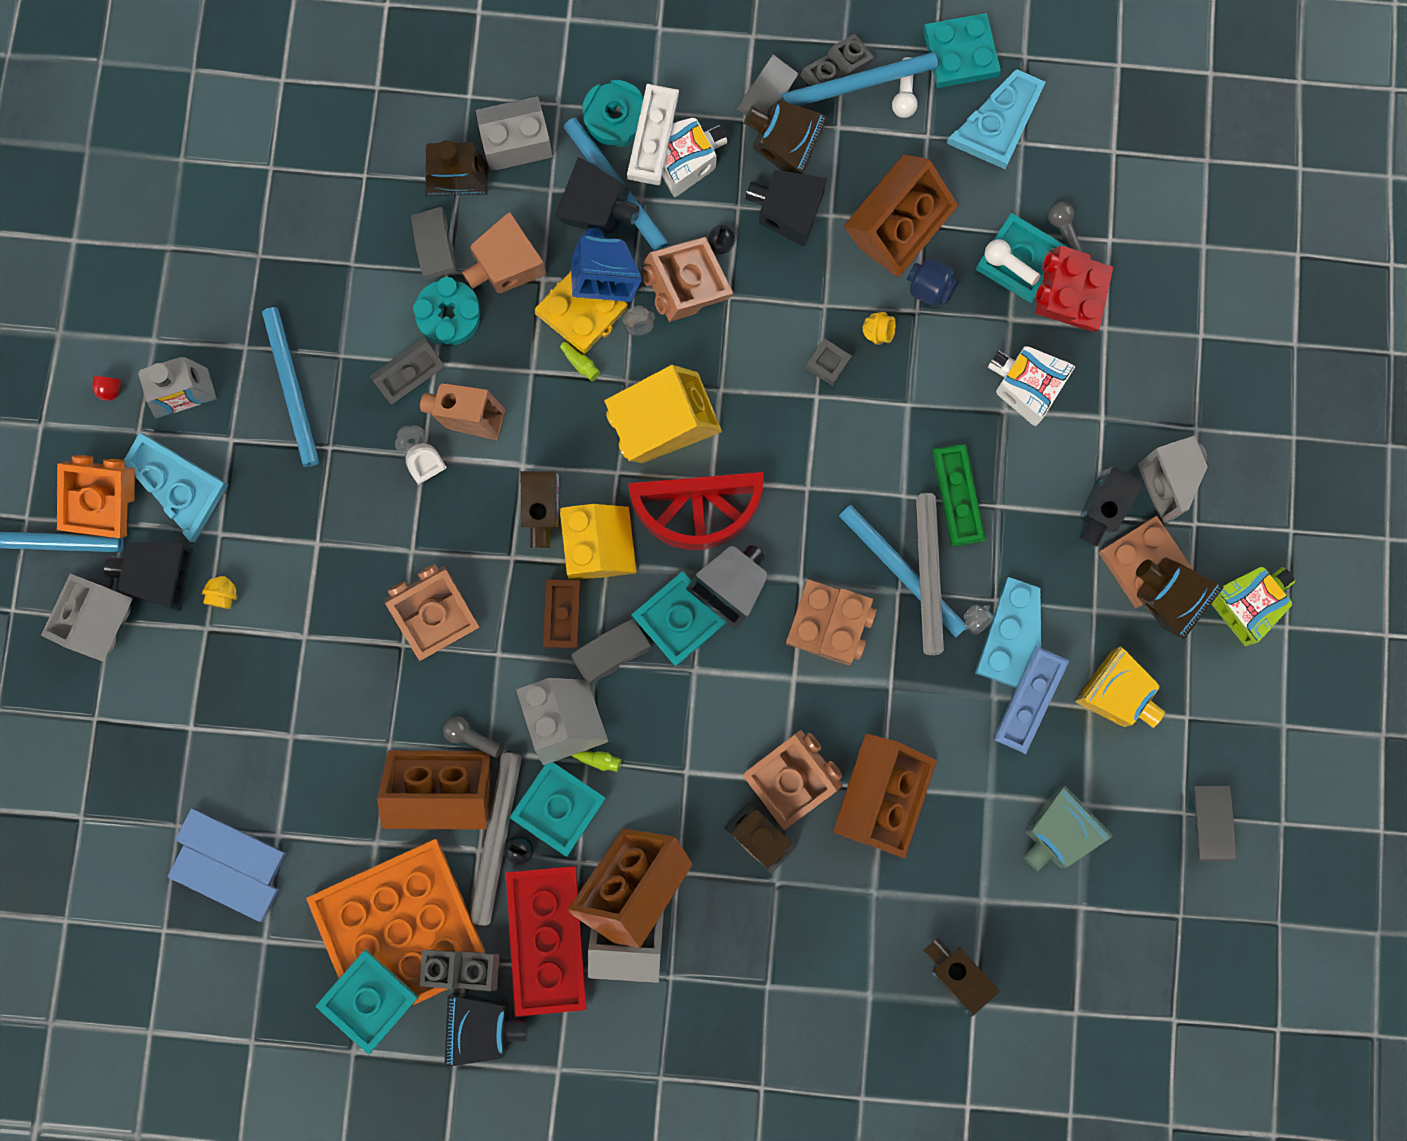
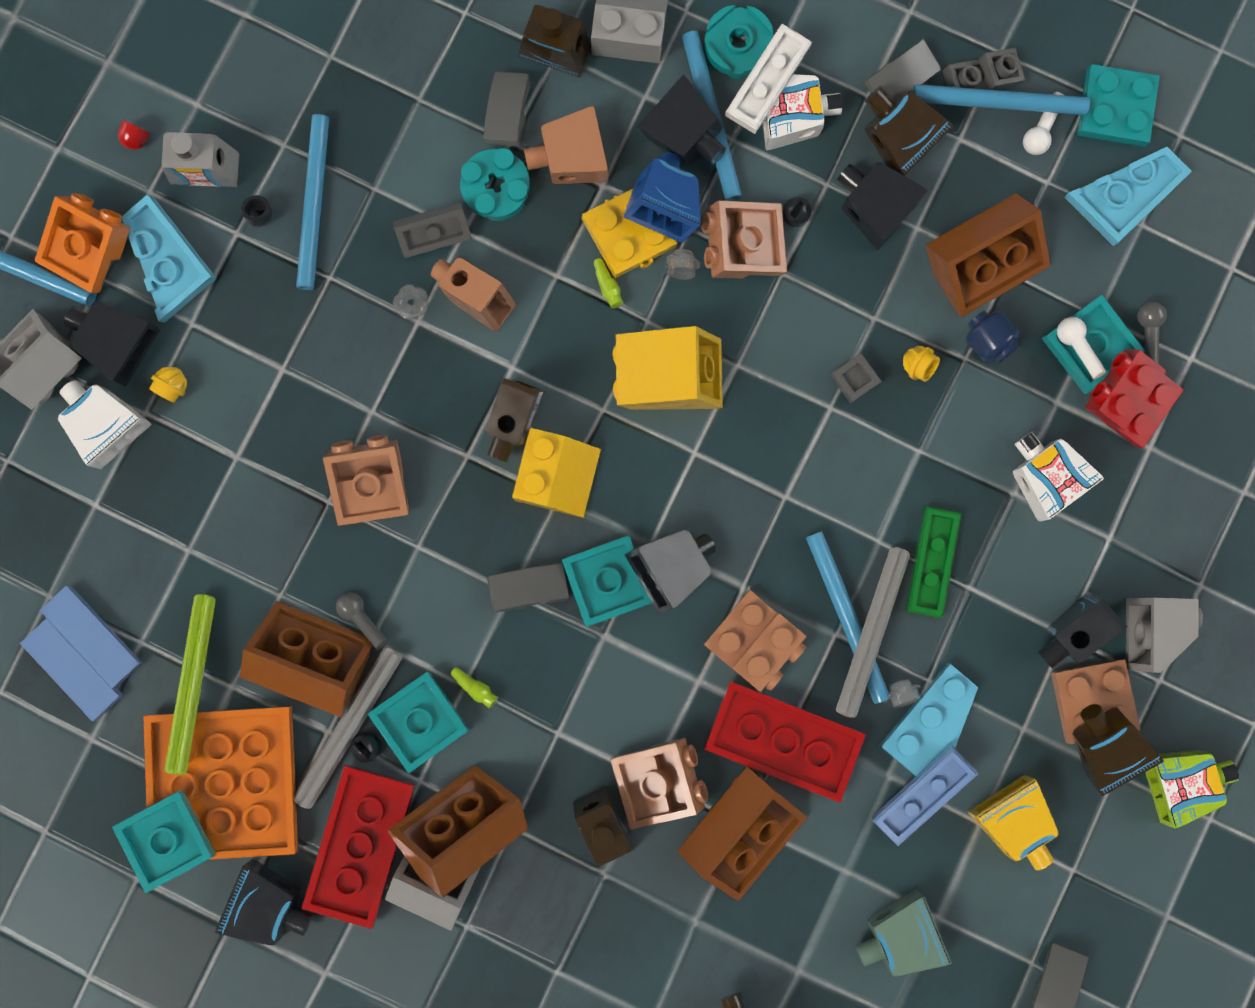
camera: 20 degrees right, 5 degrees up
white tile [406,443,447,485] -> none
dark grey slope [419,949,499,991] -> none
light grey slope [516,678,609,765] -> none
reddish brown plate [543,579,581,649] -> none
red window [628,472,764,550] -> none
none -> white torso [58,380,152,469]
none -> lime axle [164,594,216,775]
none -> black hinge [241,195,272,227]
none -> red plate [704,681,866,803]

